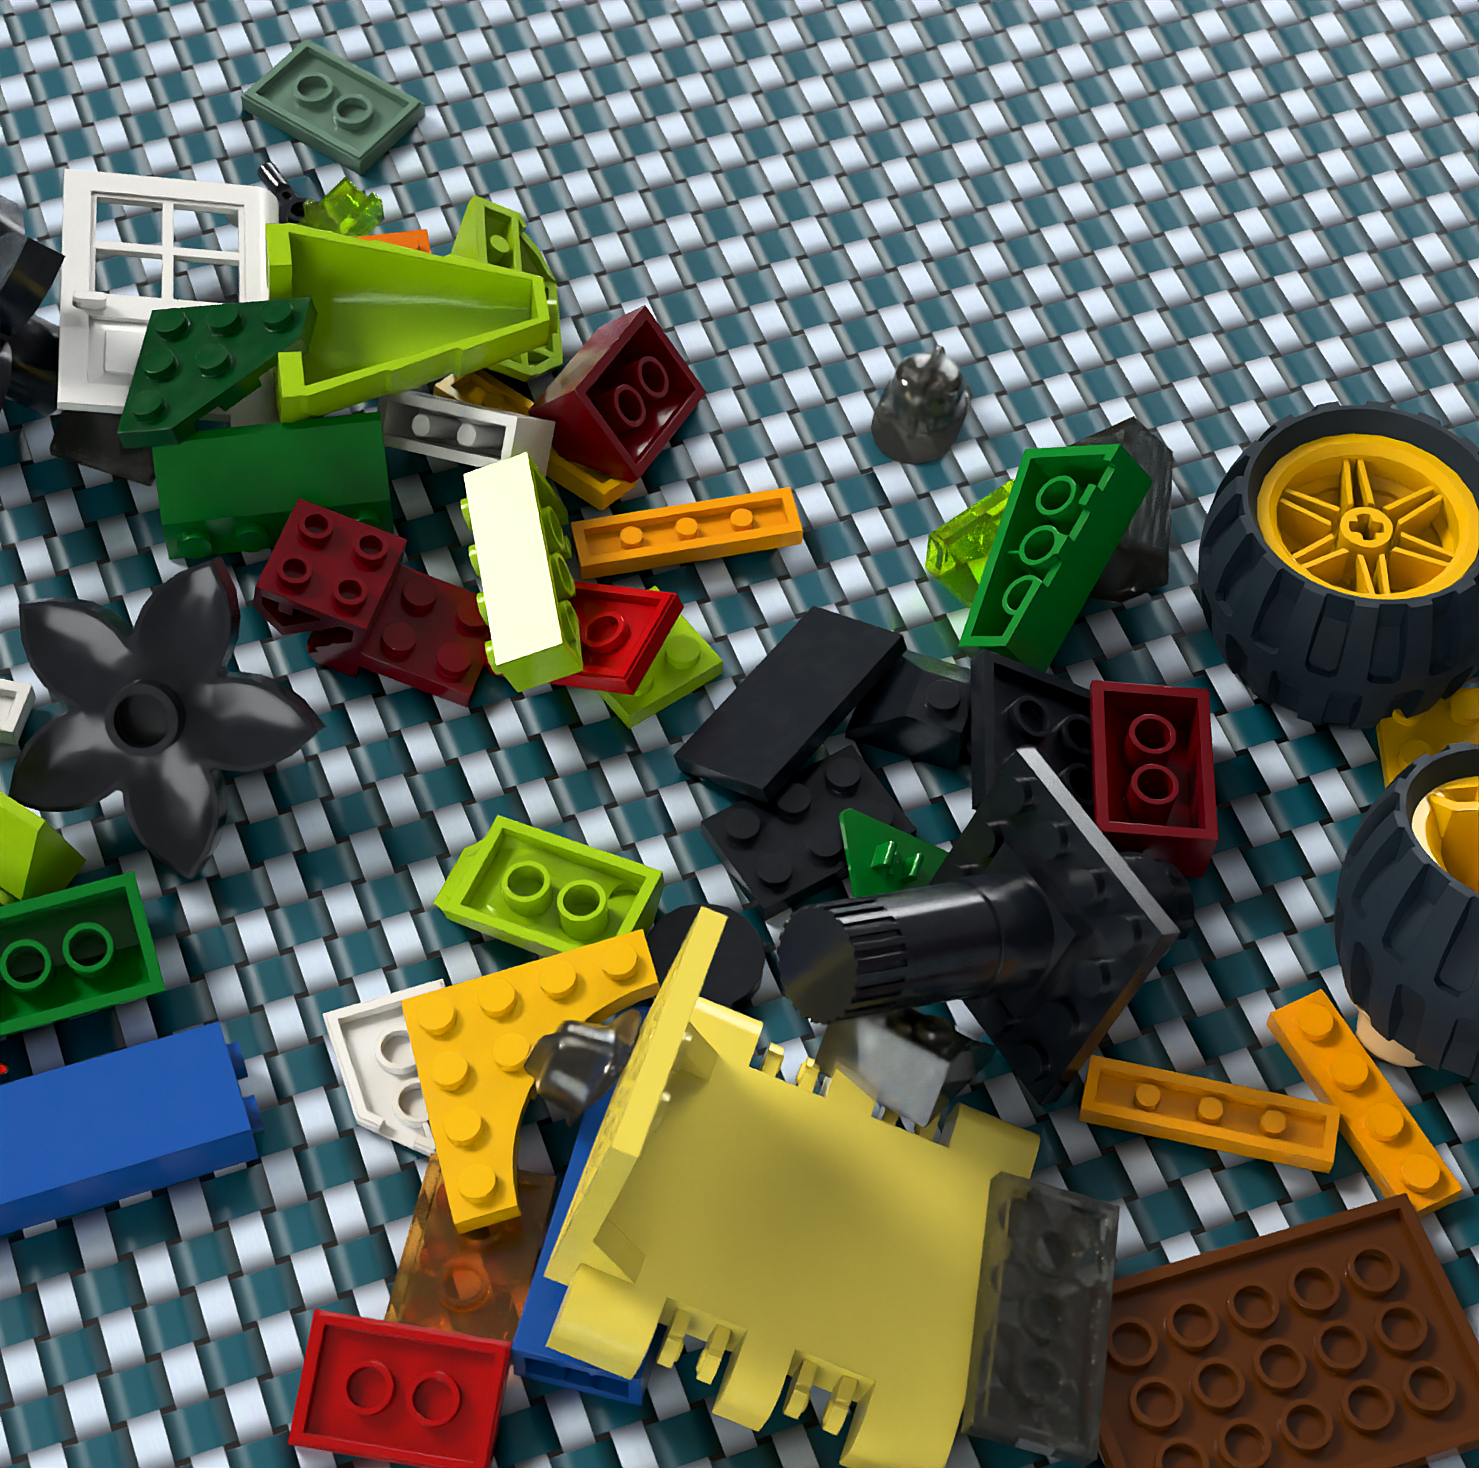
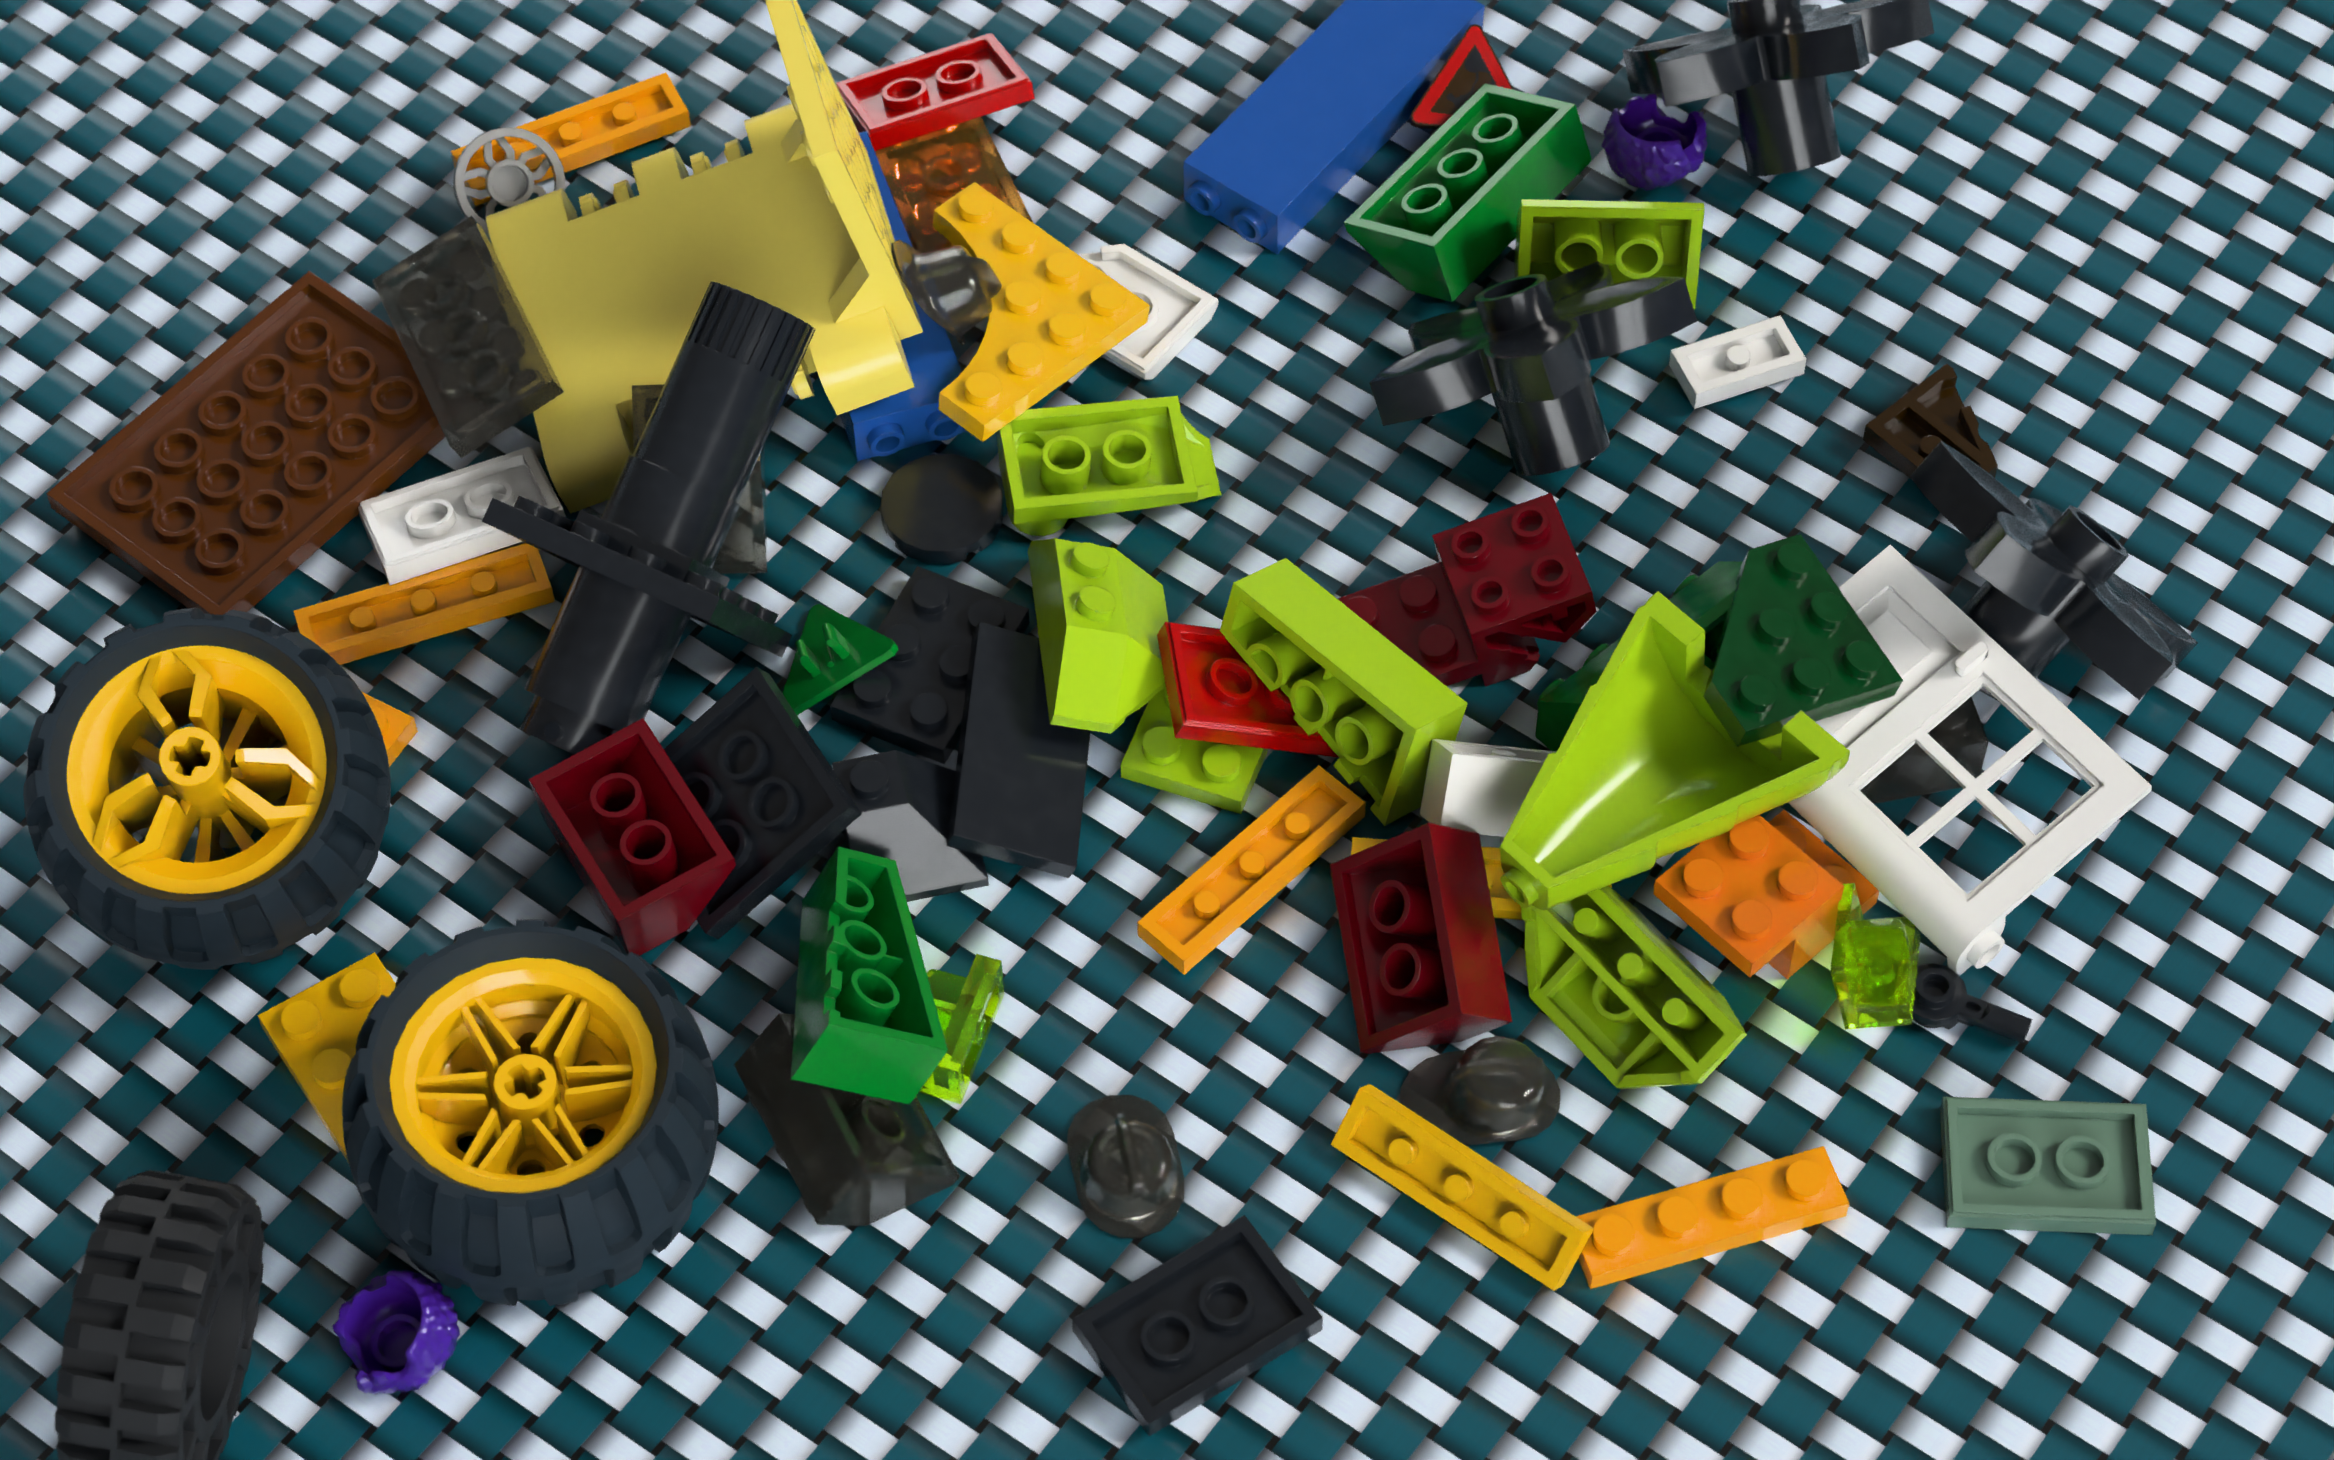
camera: 150 degrees right, 0 degrees up
none -> white tile [358,447,565,585]
none -> lime wedge [1028,538,1169,734]
none -> black plate [1072,1215,1323,1436]
none -> yellow plate [1330,1084,1594,1291]
none -> clear smoke piece [1399,1036,1561,1146]
none -> light orange plate [1575,1146,1849,1290]

